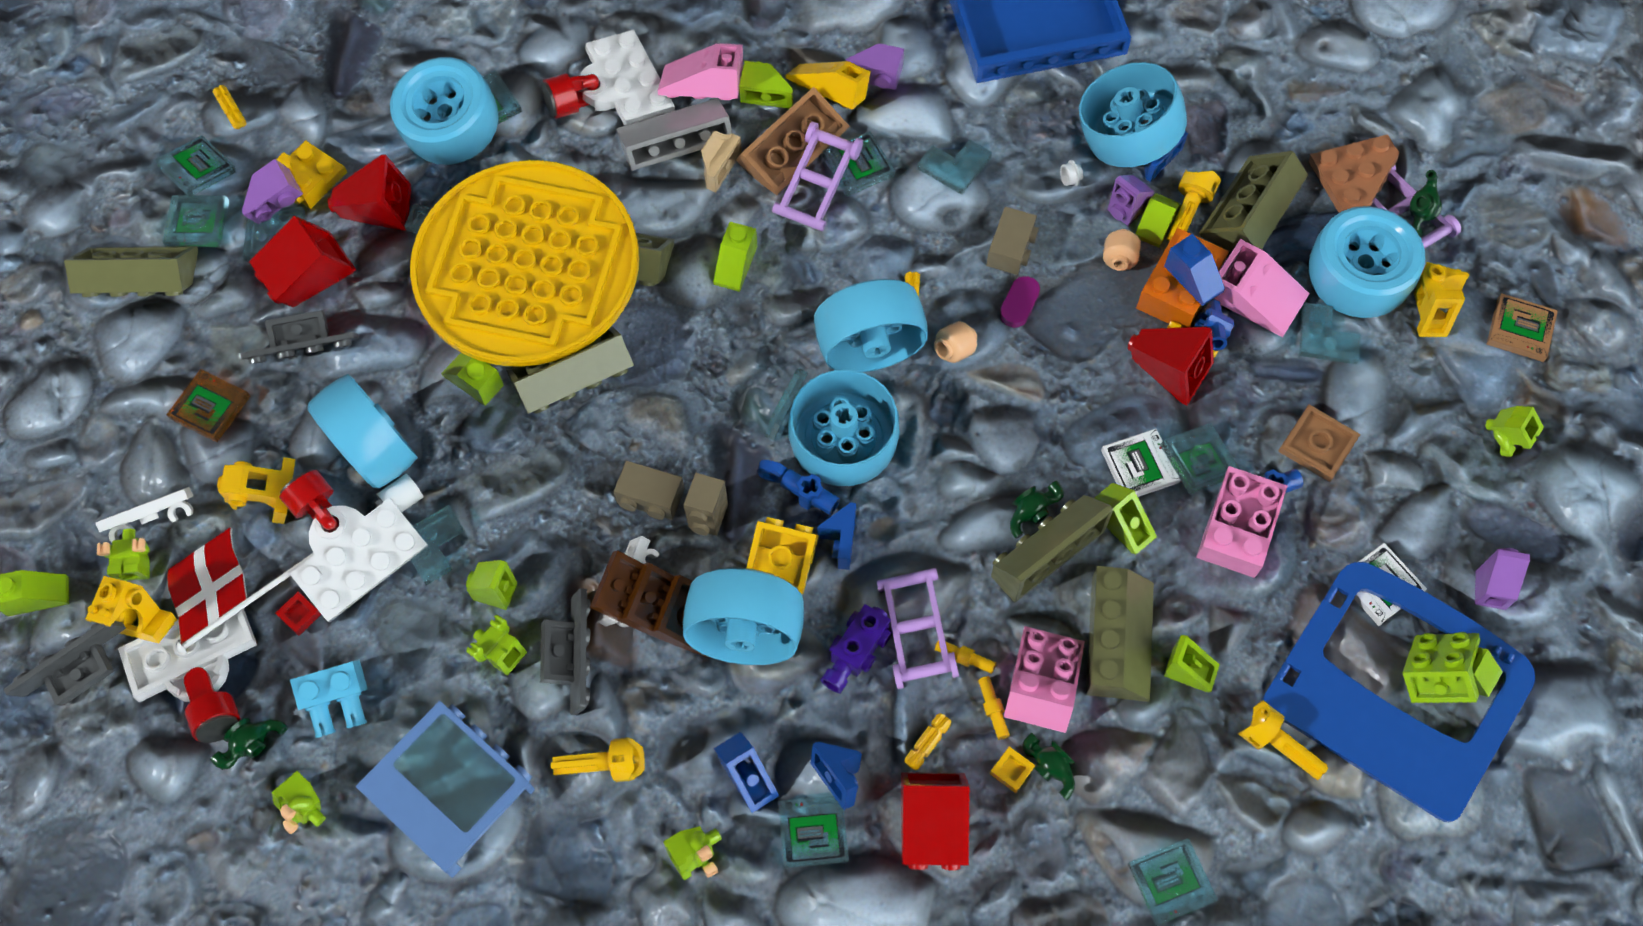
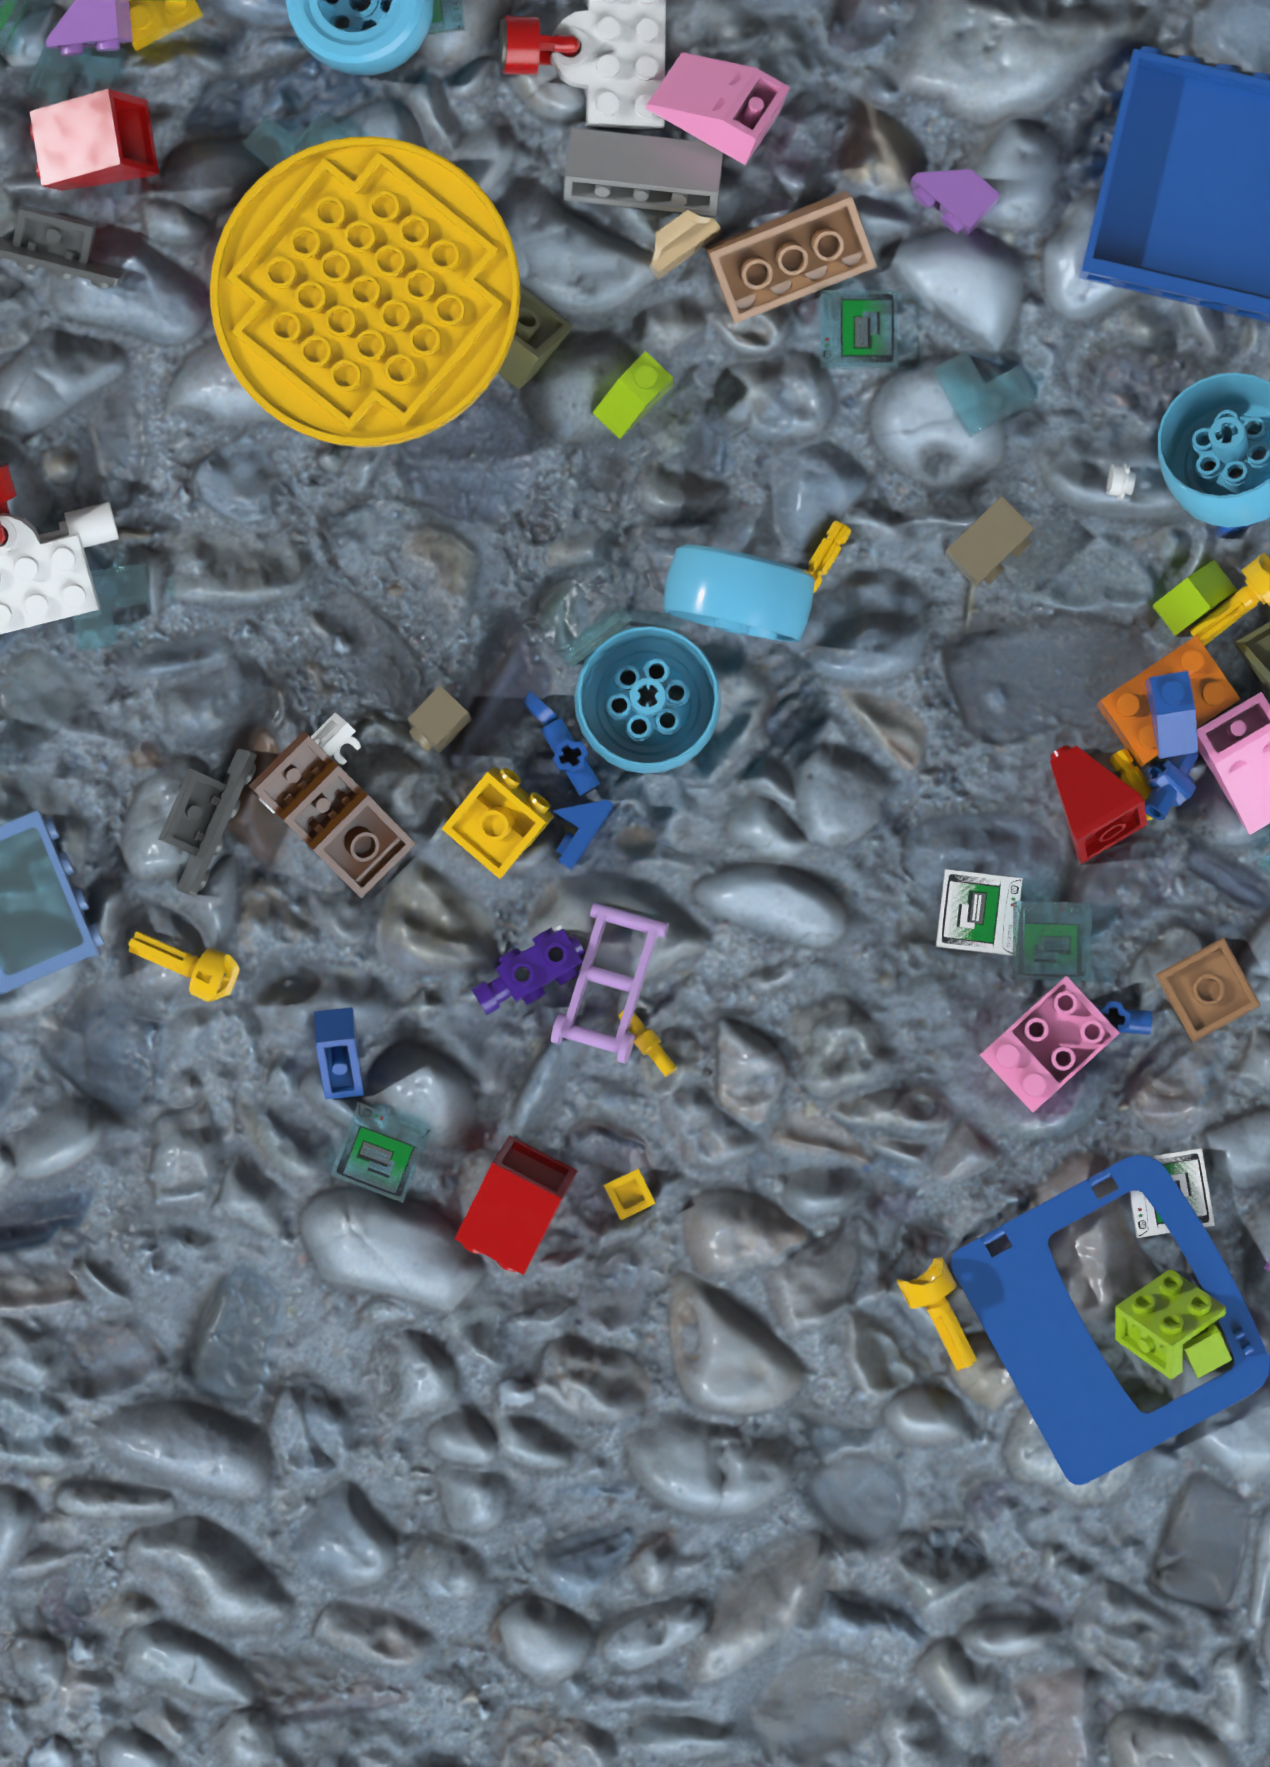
camera: 30 degrees right, 20 degrees up
medium azure wheel [308,374,418,489] -> none
red slope [328,154,411,230] -> none
lime slope [441,353,504,406] -> none
lime slope [466,560,518,610] -> none
lime piece [466,615,527,676] -> none
slope [506,326,634,414] -> none
dark tan brick [614,461,685,520] -> none
lime piece [663,826,722,881] -> none
medium azure wheel [683,568,804,665] -> none
lime slope [739,61,793,109] -> none
lavender piece [772,121,863,231] -> none
yellow slope [785,61,870,110] -> none
blue slope [810,741,862,810] -> none
yellow axle [904,713,951,771] -> none
light nougat head [934,321,977,363] -> none
yellow bar [978,676,1010,740] -> none
olive slope [991,495,1114,603] -> none
magenta tile [1000,276,1040,328] -> none
bright pink slope [1004,626,1085,733] -> none
dark green piece [1010,480,1064,539] -> none
dark green piece [1022,733,1075,801] -> none
olive slope [1086,566,1154,702] -> none
lime slope [1094,483,1157,555] -> none
light nougat head [1103,229,1141,271] -> none
medium lavender slope [1107,175,1154,226] -> none
clear light blue tile [1128,838,1218,926] -> none
lime slope [1164,635,1220,692] -> none

